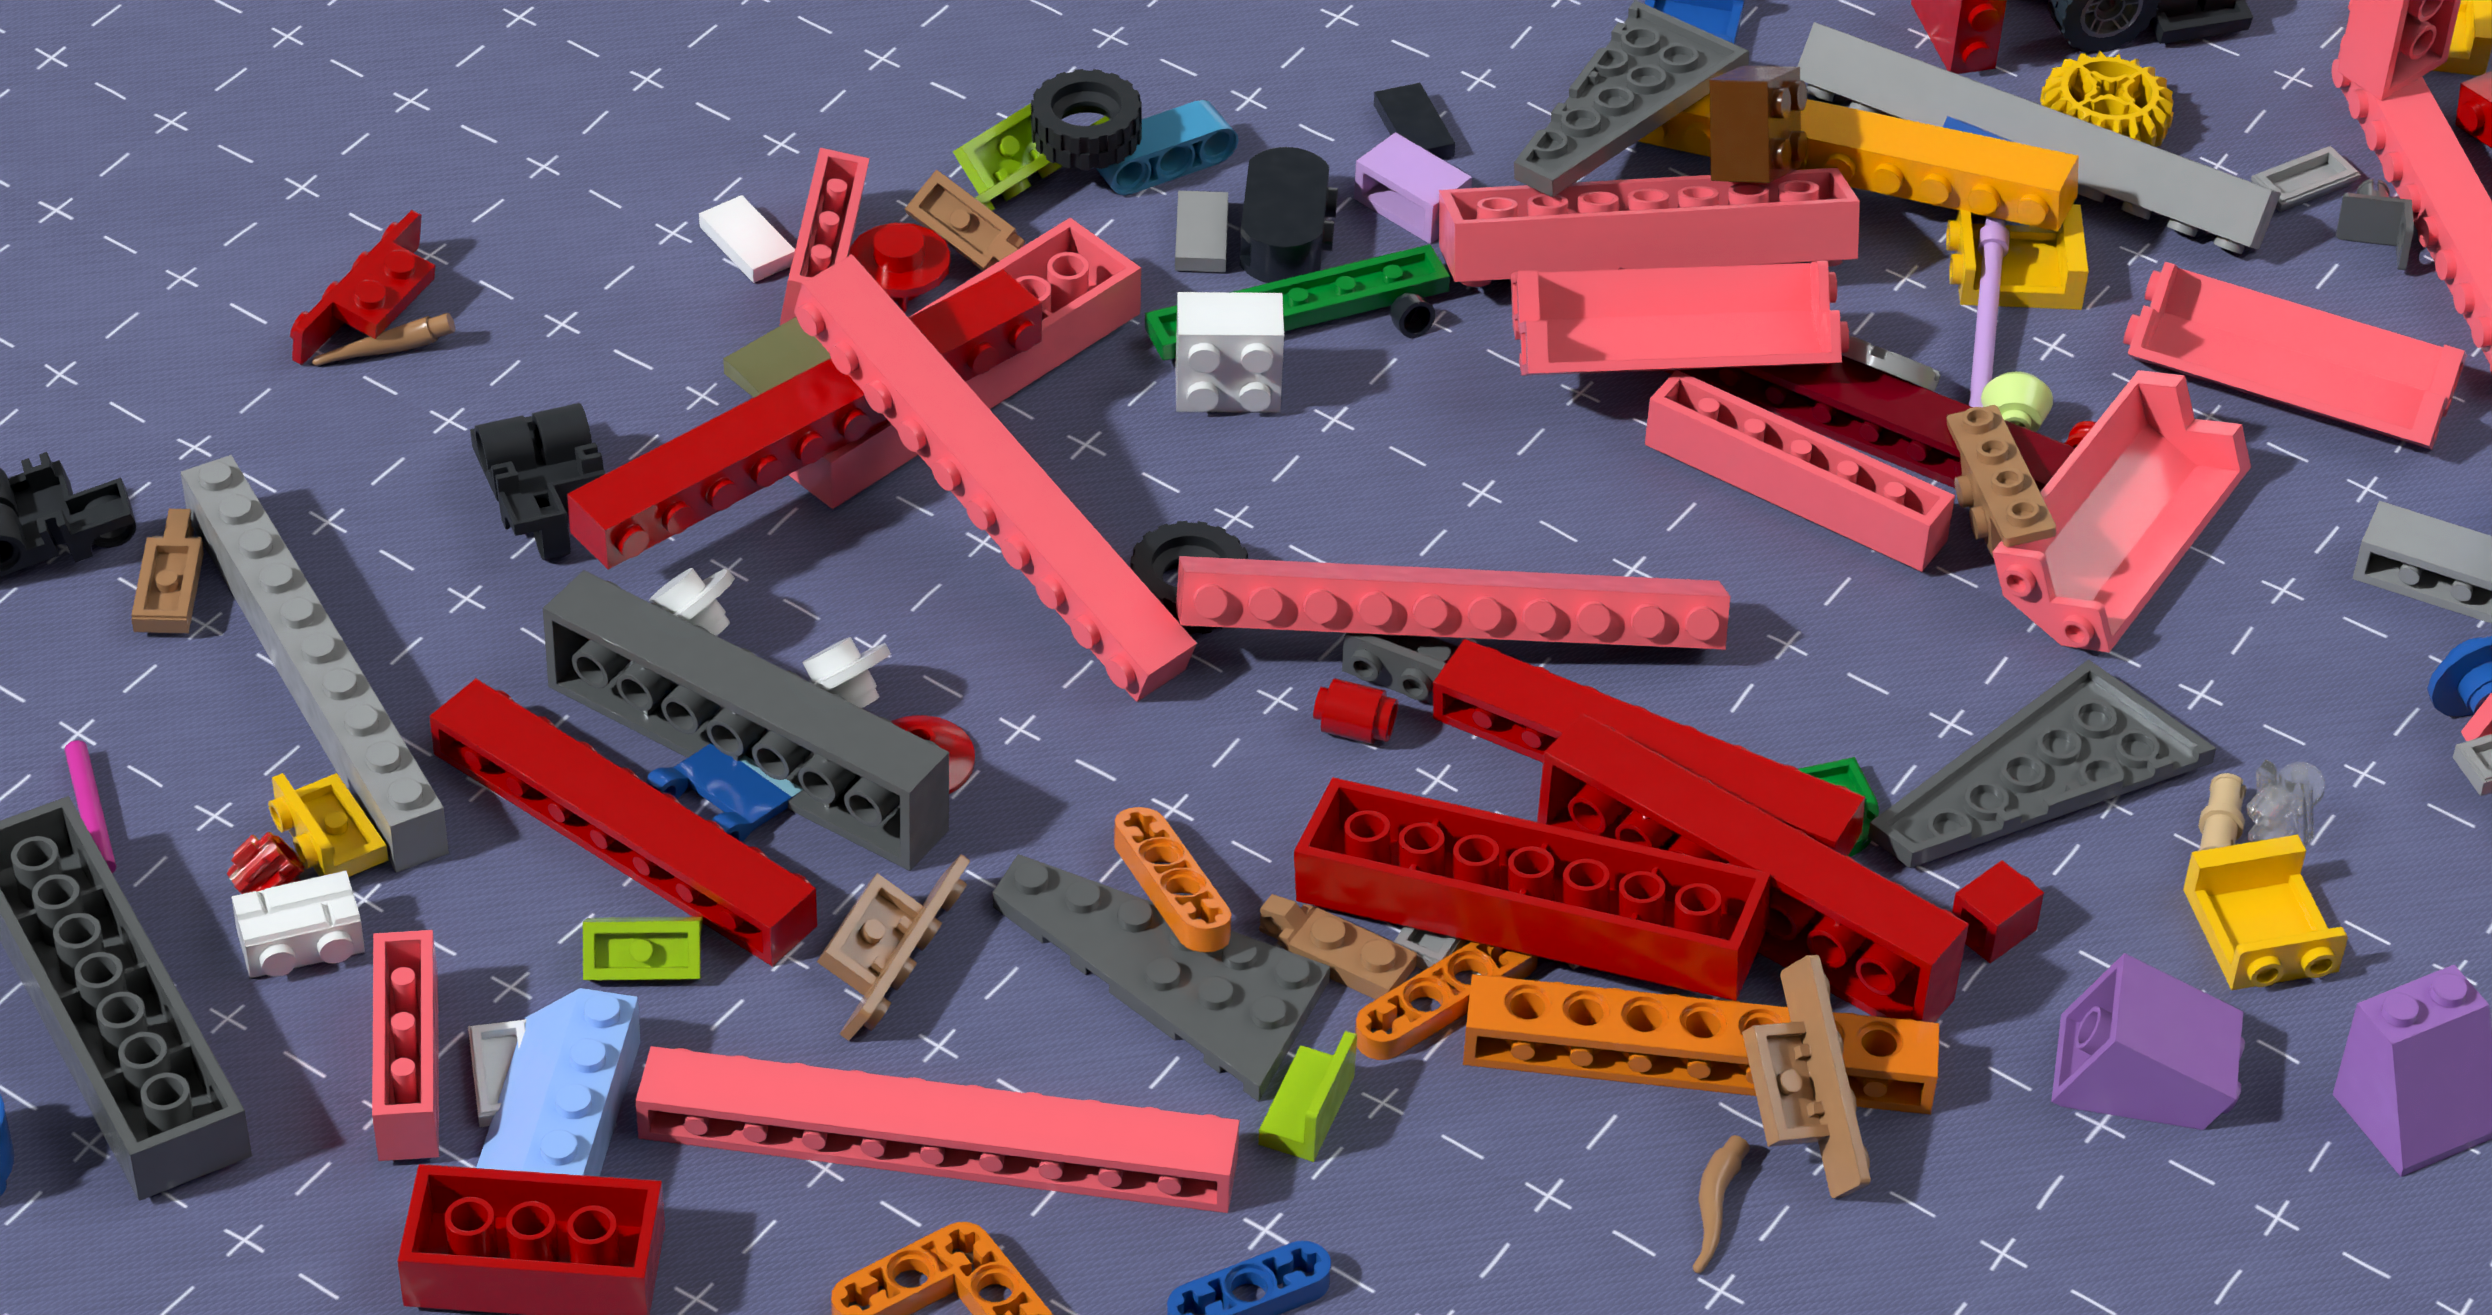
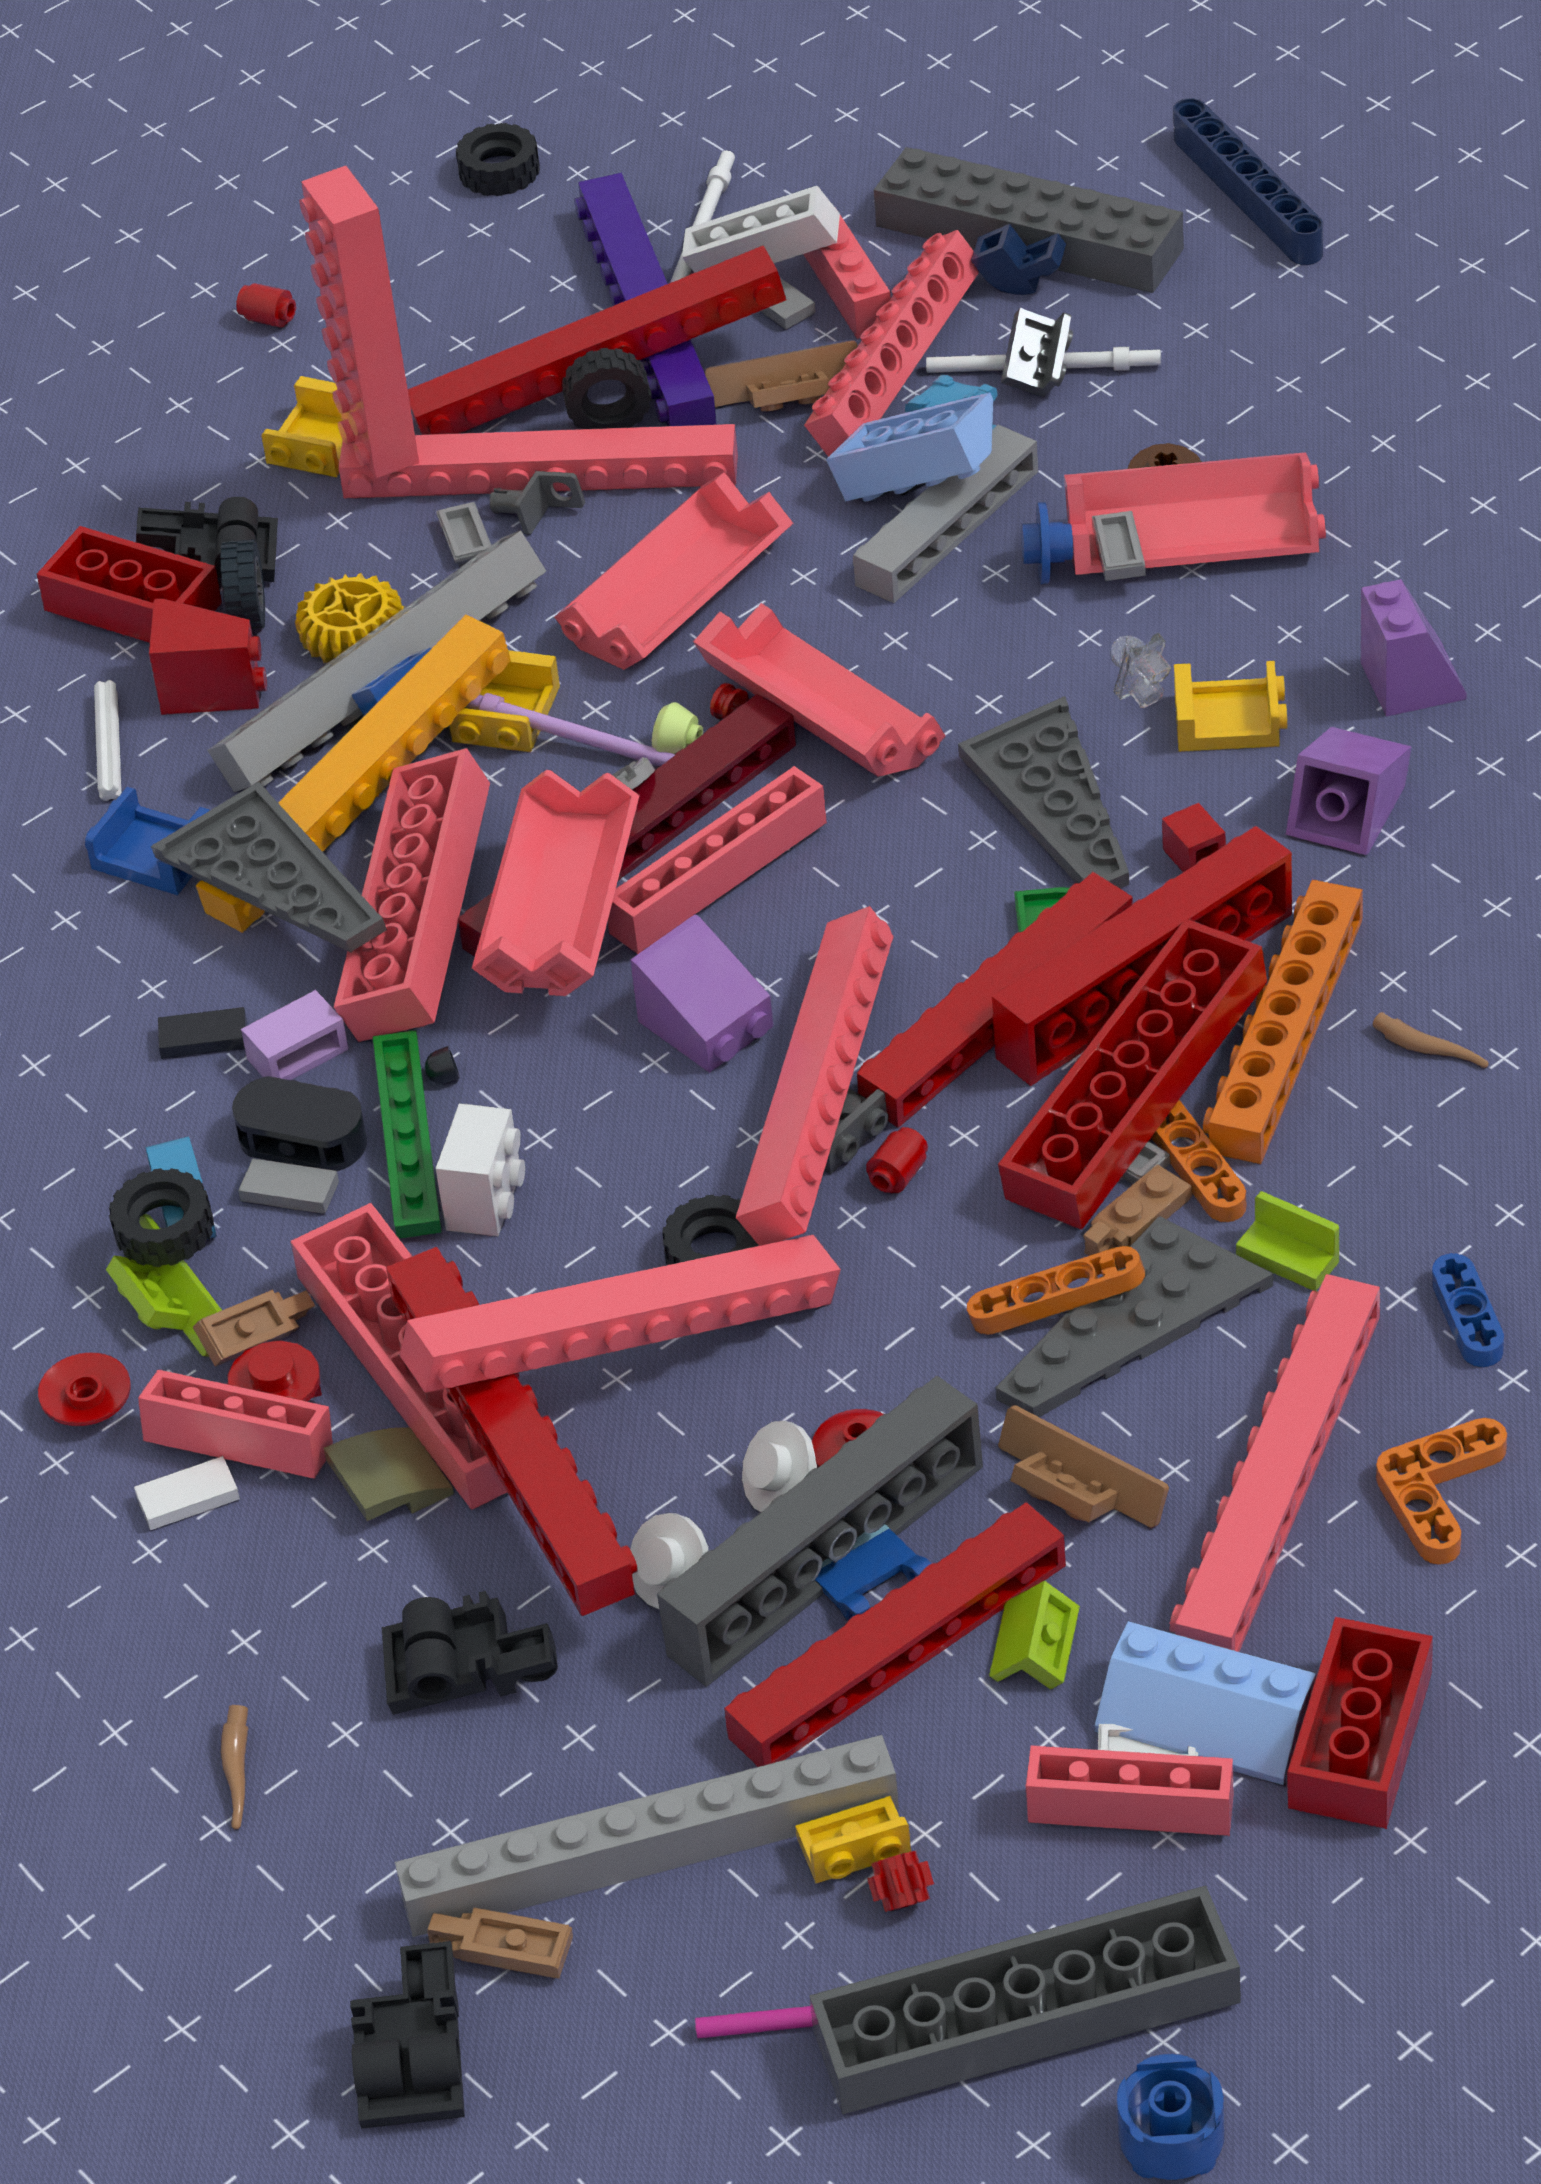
camera: 70 degrees left, 0 degrees up
white brick [231,871,365,979] -> none
red bracket [290,210,436,365] -> none
reddish brown brick [1709,66,1808,183] -> none
medium nougat bracket [1742,955,1871,1198] -> none
medium nougat bracket [1947,405,2057,557] -> none
tan pin [2198,773,2247,851] -> none
none -> red dish [38,1352,131,1426]
none -> medium lavender slope [630,914,773,1073]

